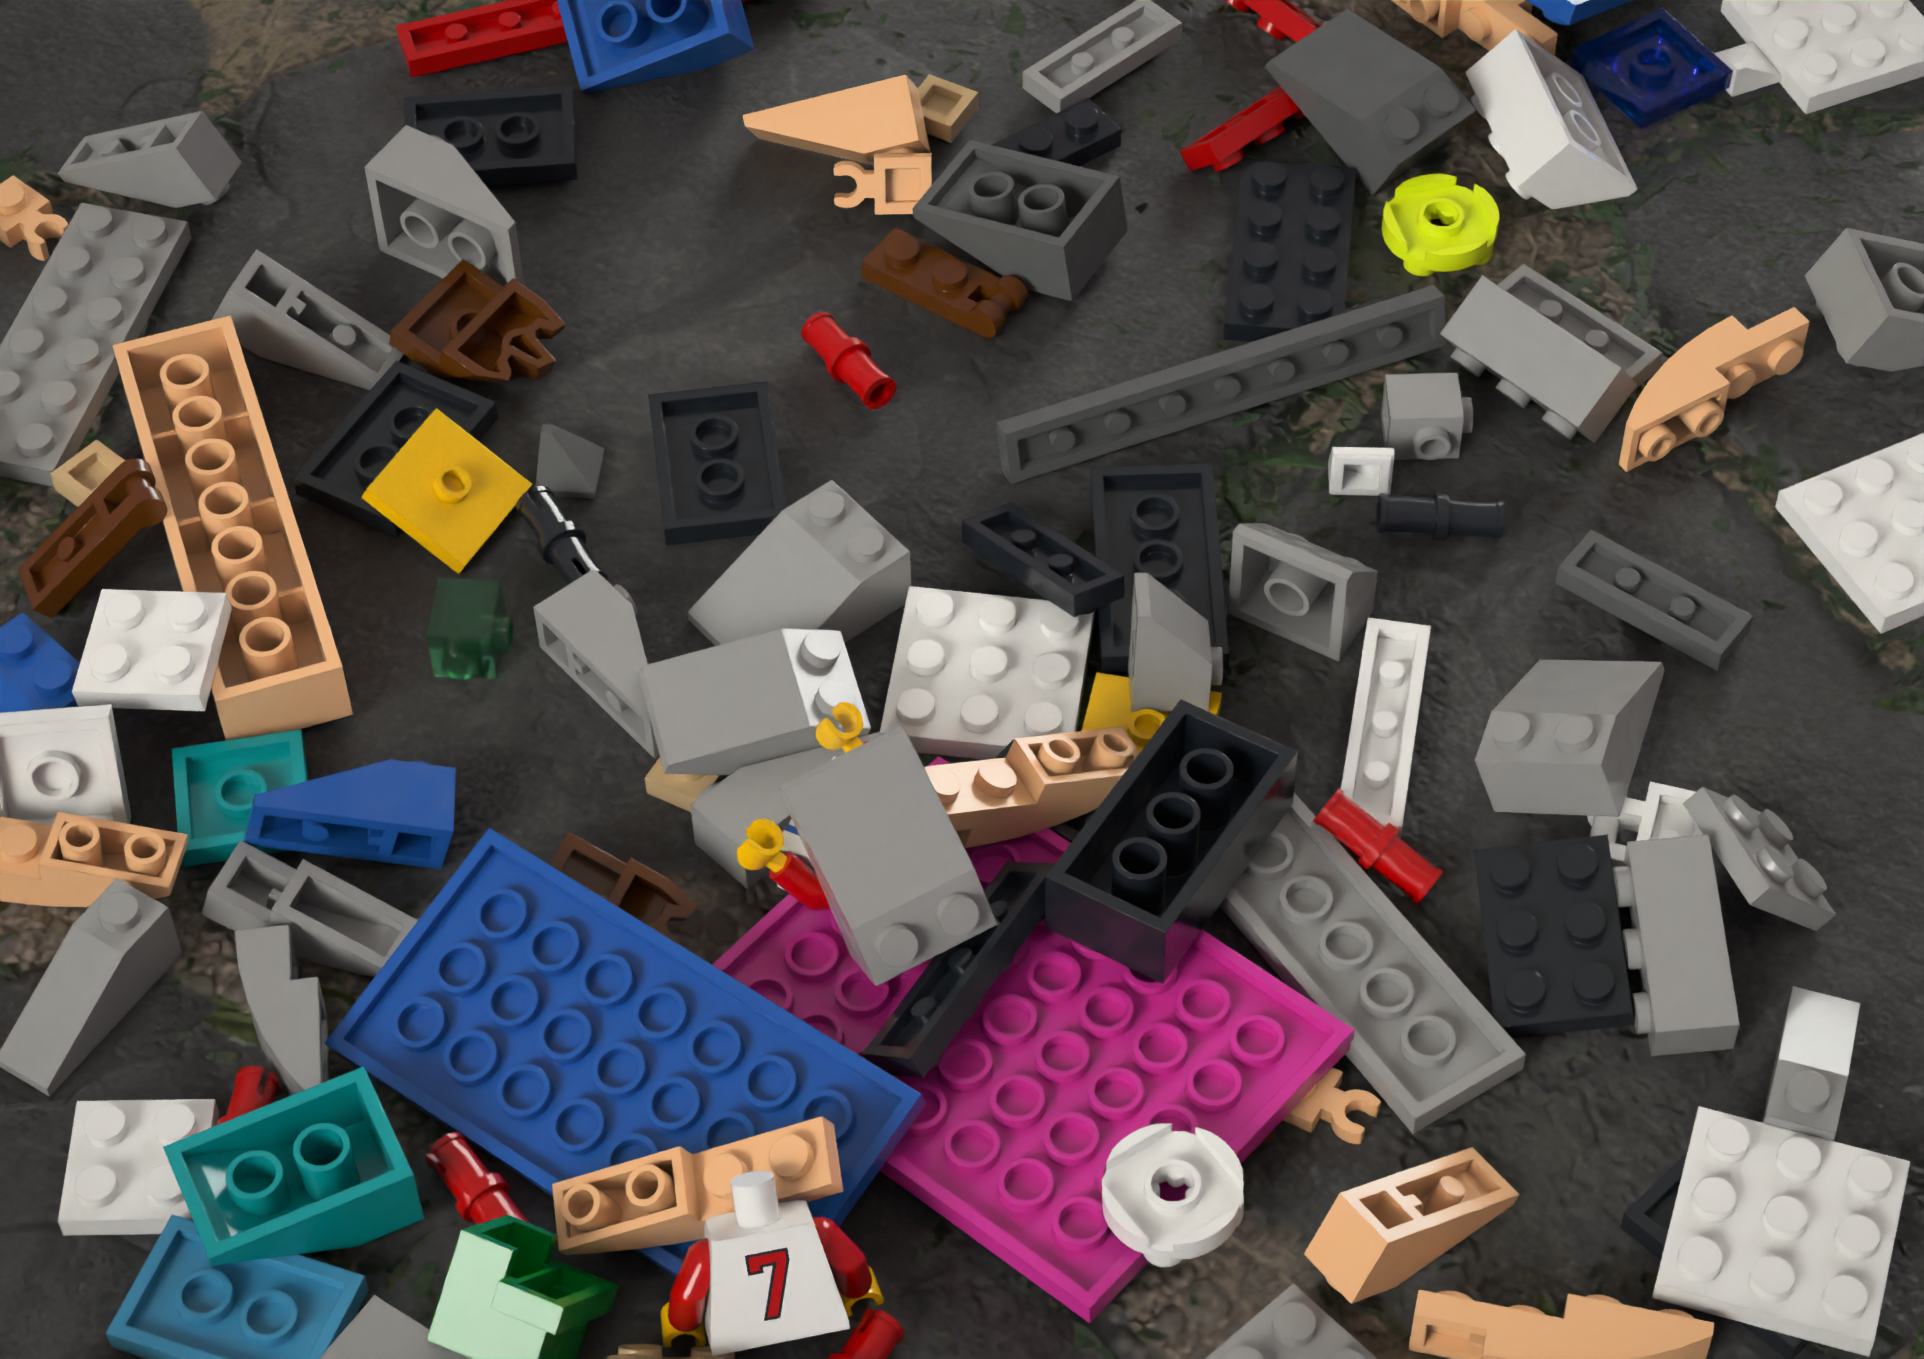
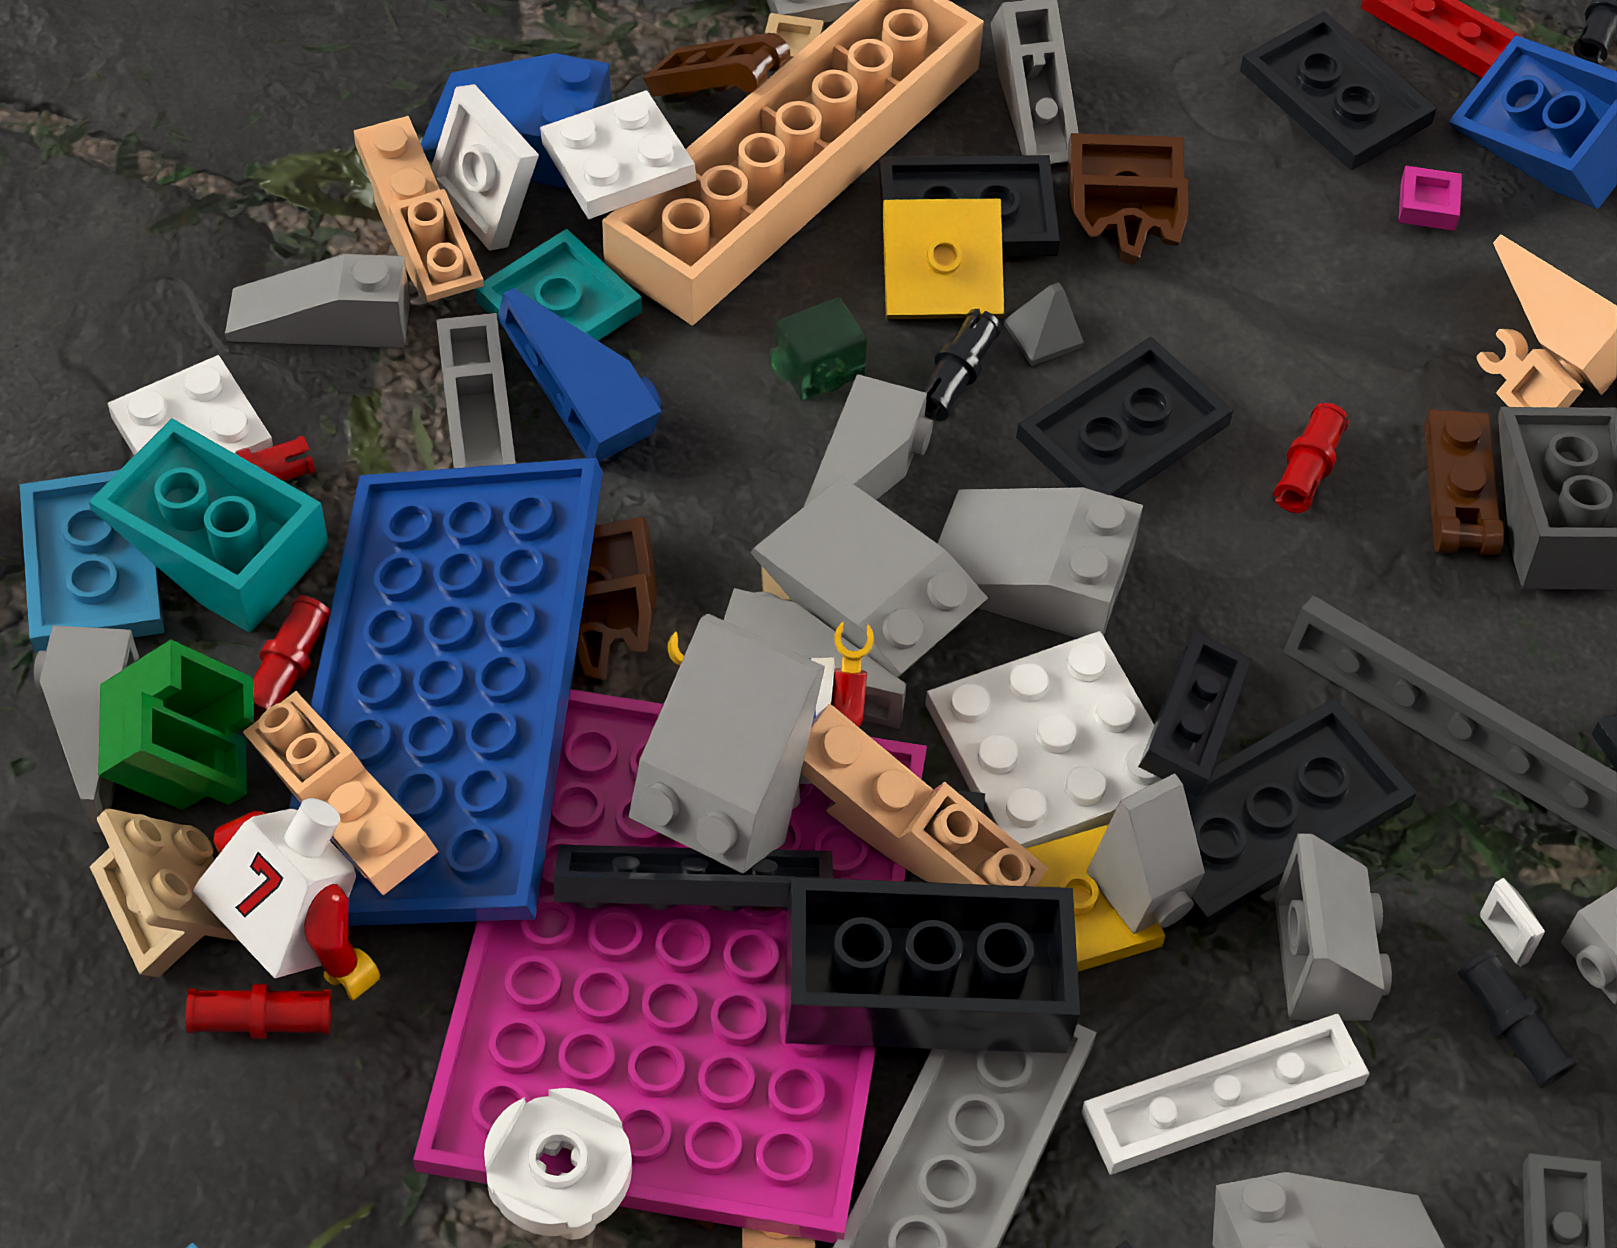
camera: 55 degrees right, 5 degrees up
light grey slope [235,924,330,1096] -> none
light grey slope [364,125,525,287] -> none
red pin [1312,788,1443,905] -> none
none -> dark pink plate [1398,166,1462,231]

